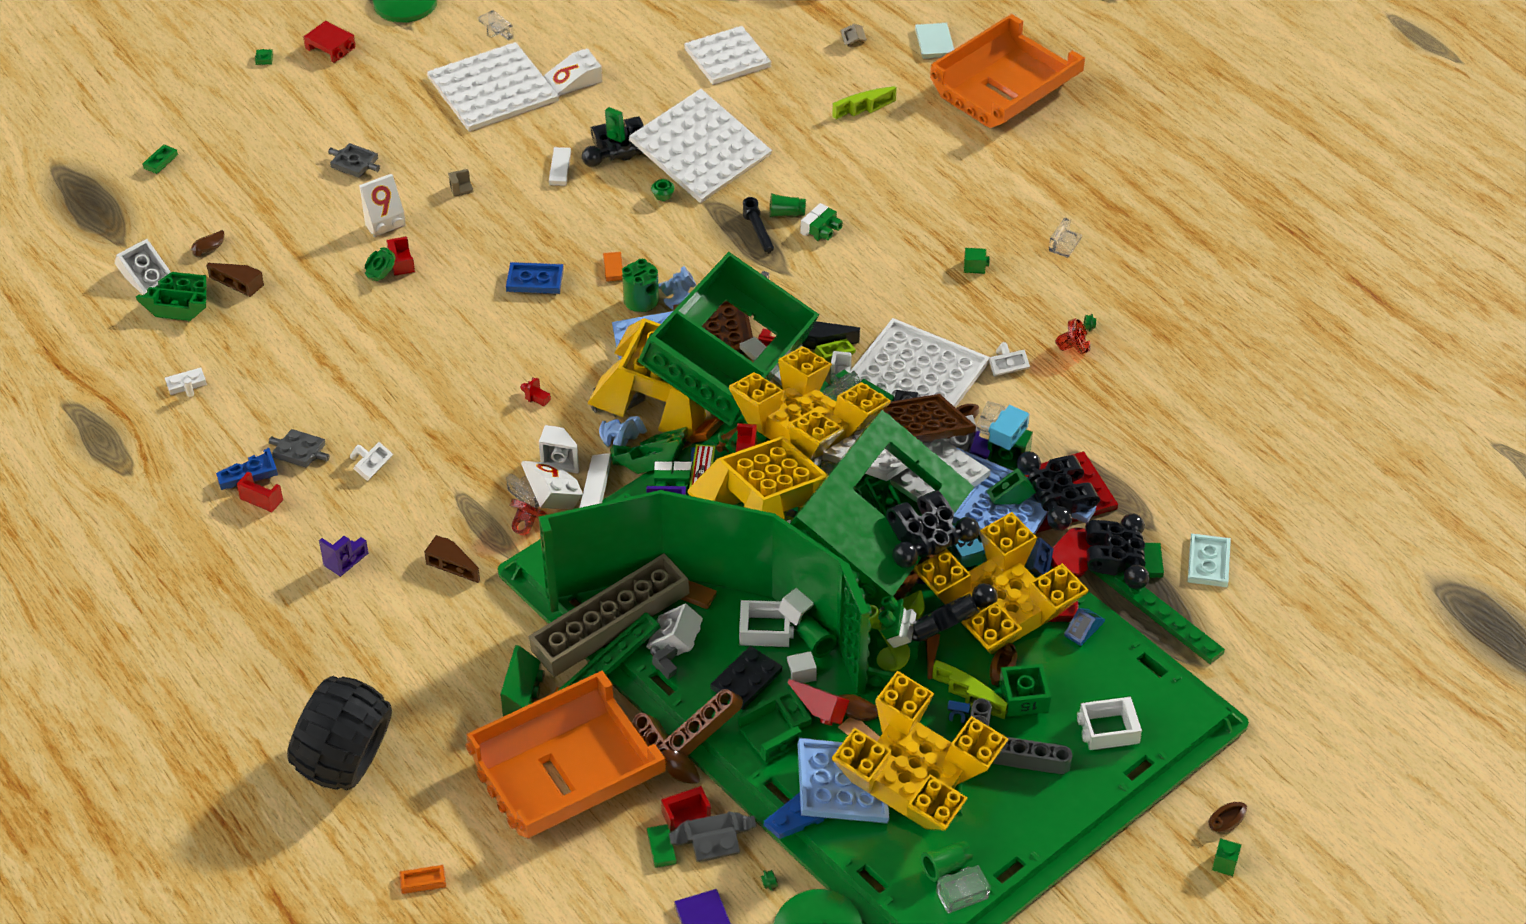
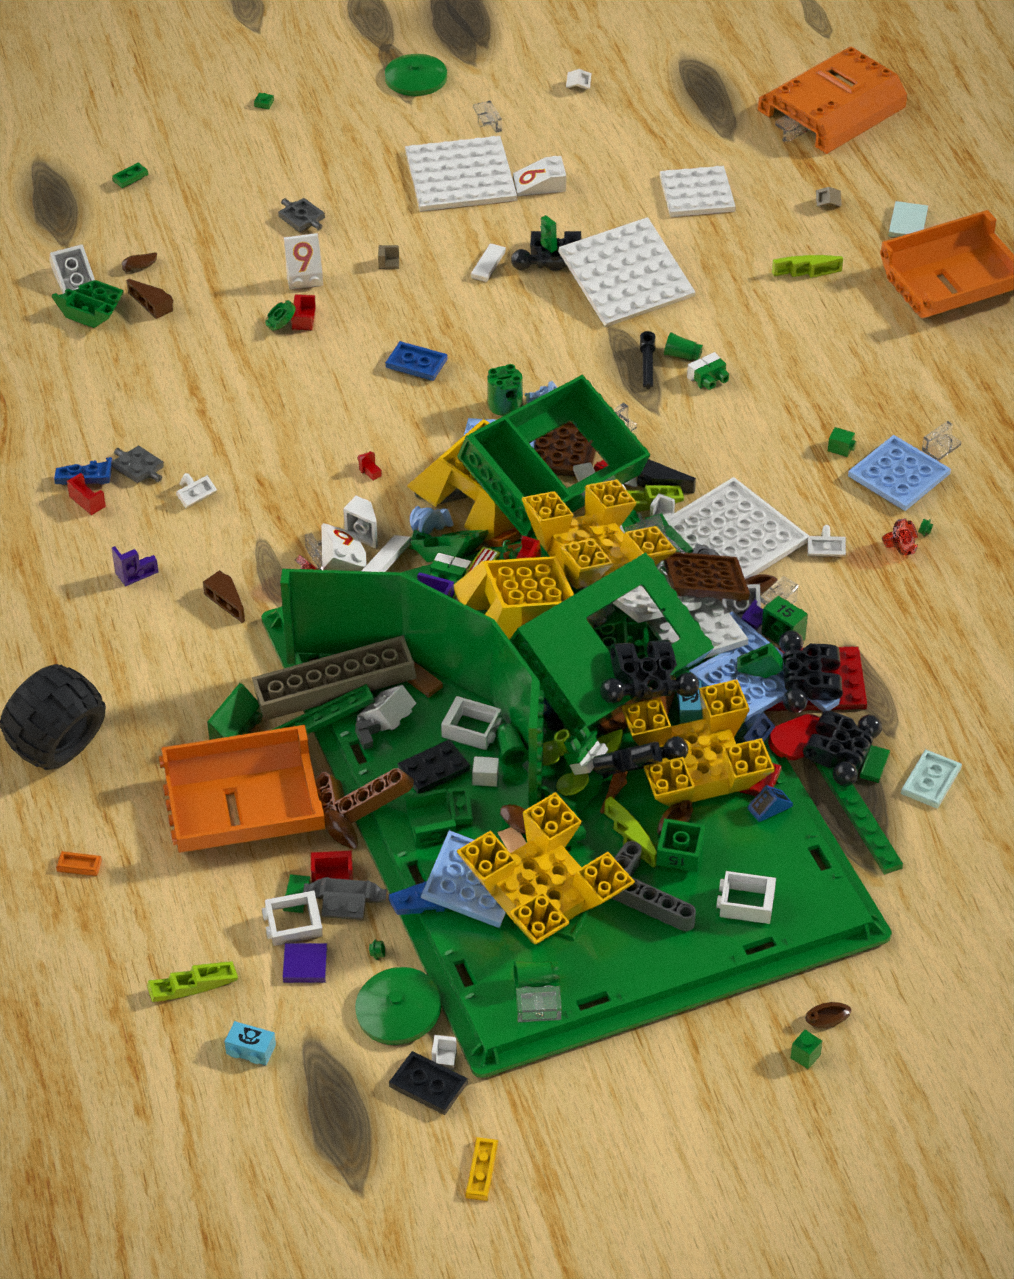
camera: 20 degrees right, 0 degrees up
white plate [165,368,207,397] -> none
red panel [303,20,356,63] -> none
orange tile [603,252,623,282] -> none
green cone [651,179,675,201] -> none
white panel [778,588,814,625] -> none
red slope [788,679,849,726] -> none
blue tile [948,700,971,724] -> none
medium azure brick [988,405,1030,450] -> none
none -> white window [262,891,323,946]
none -> light blue plate [848,435,951,511]

